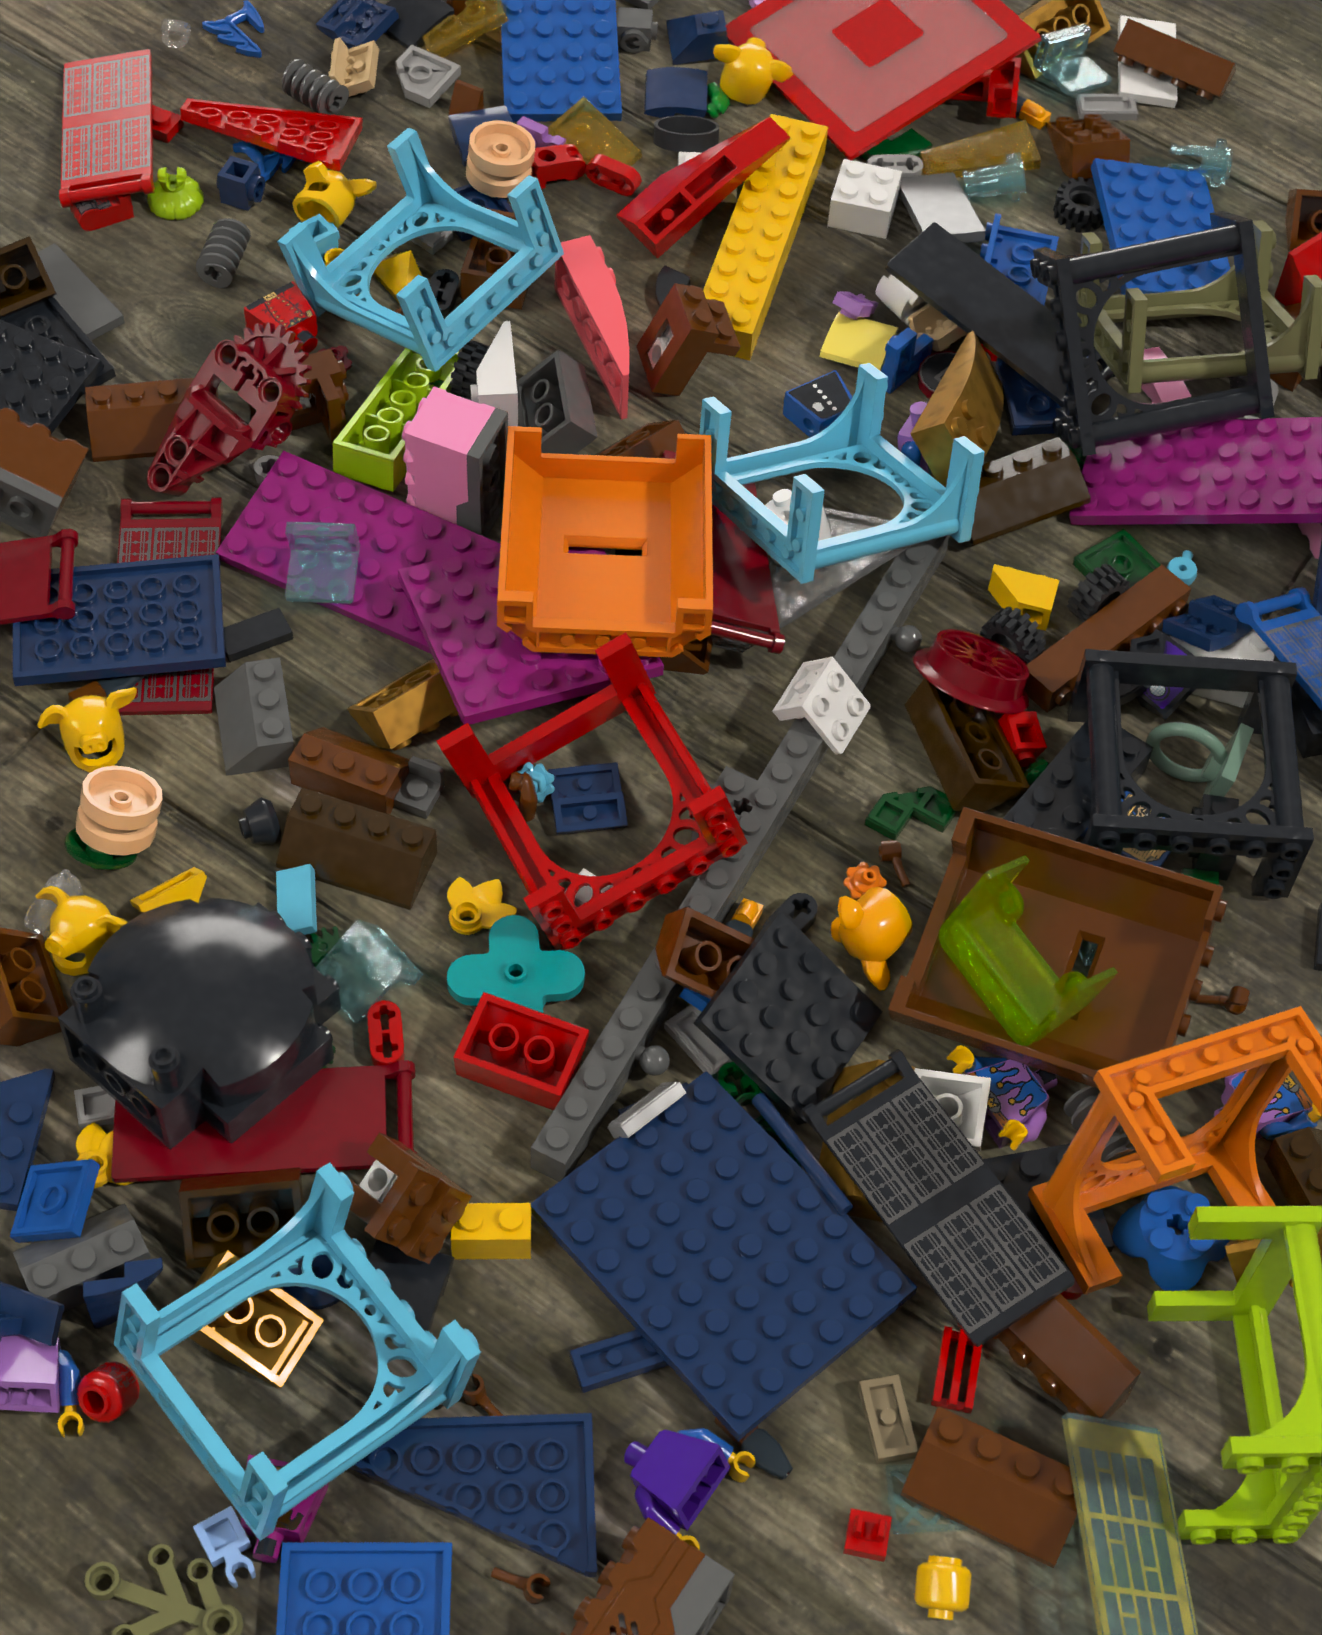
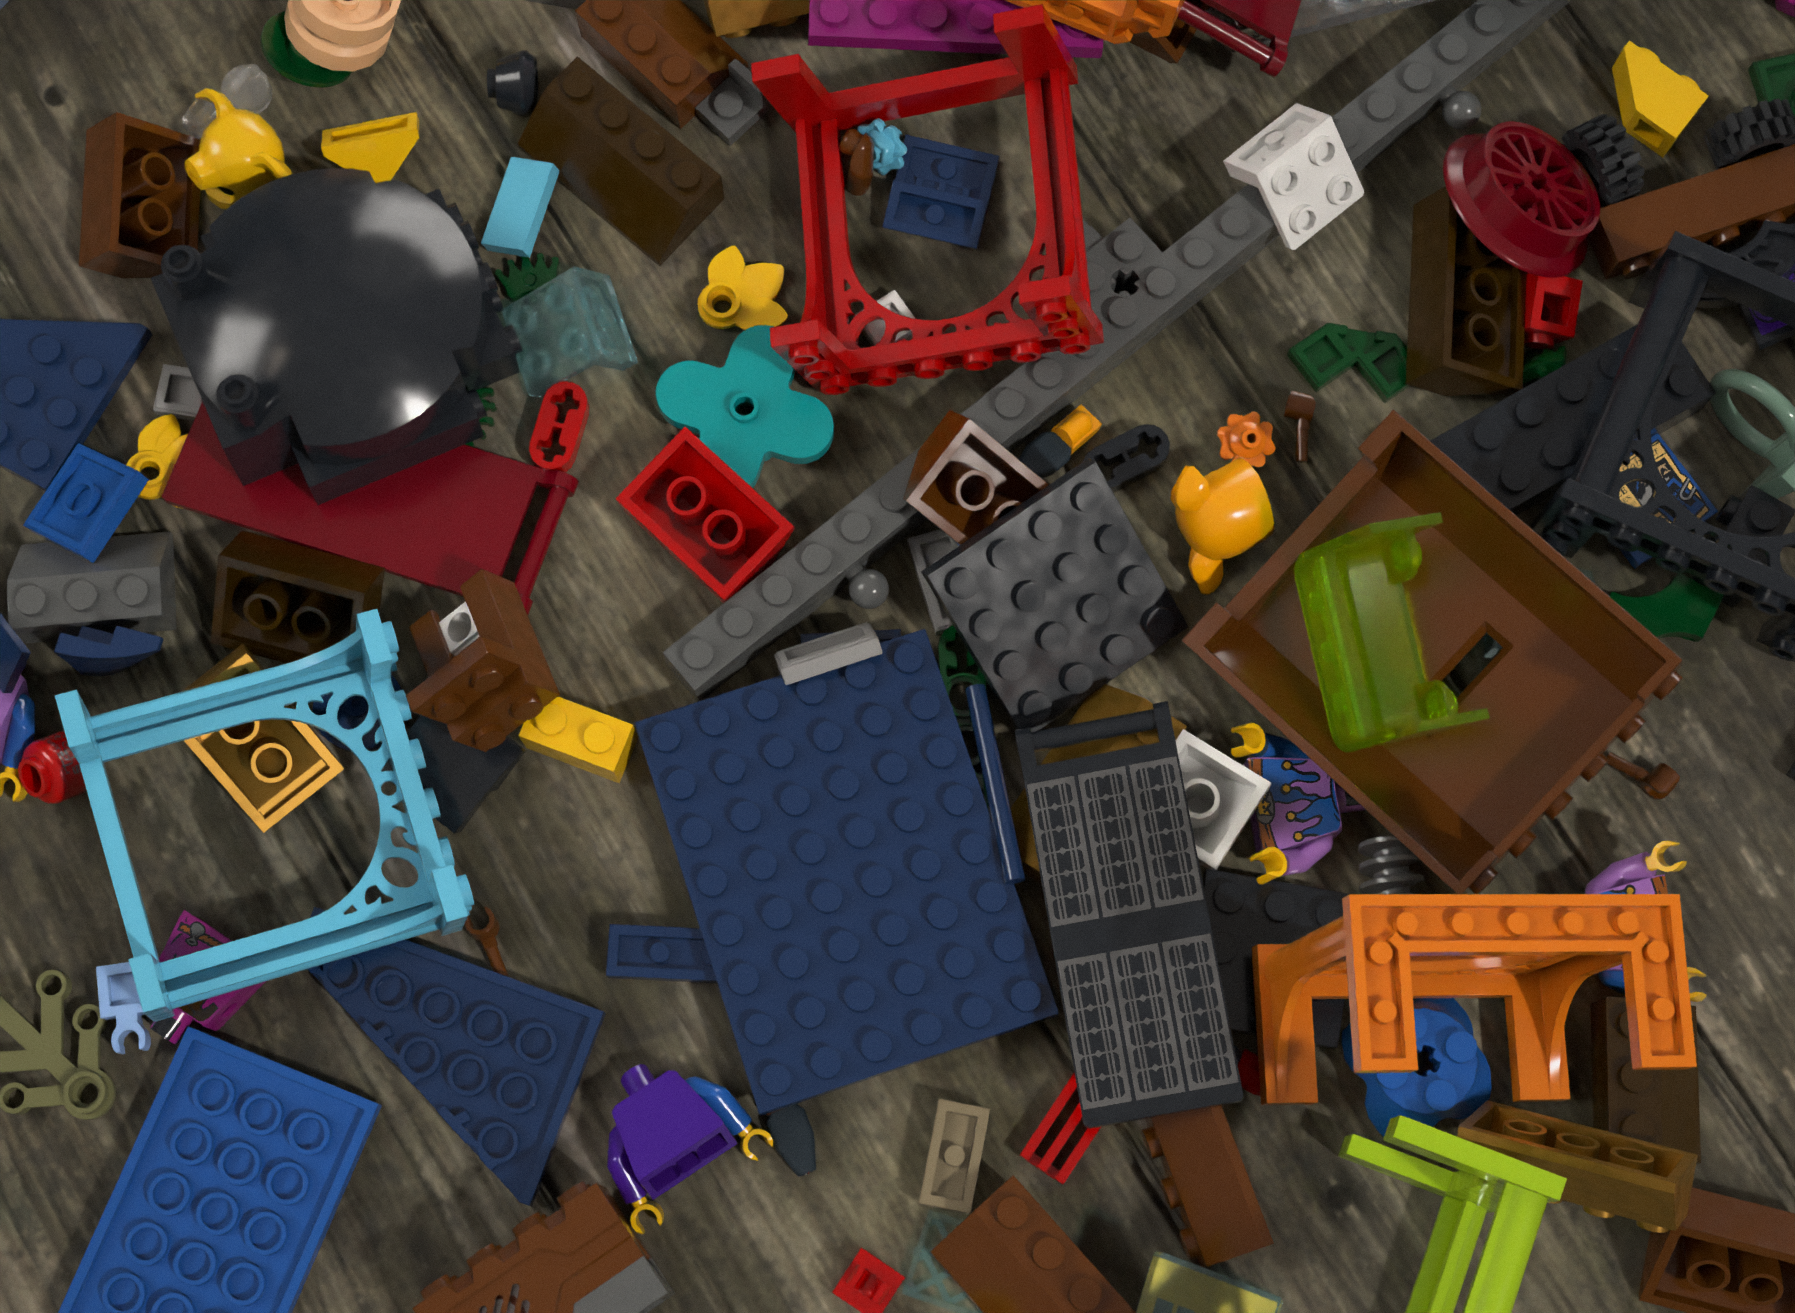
camera: 25 degrees right, 20 degrees up
reddish brown hand [491,1567,551,1604] -> none

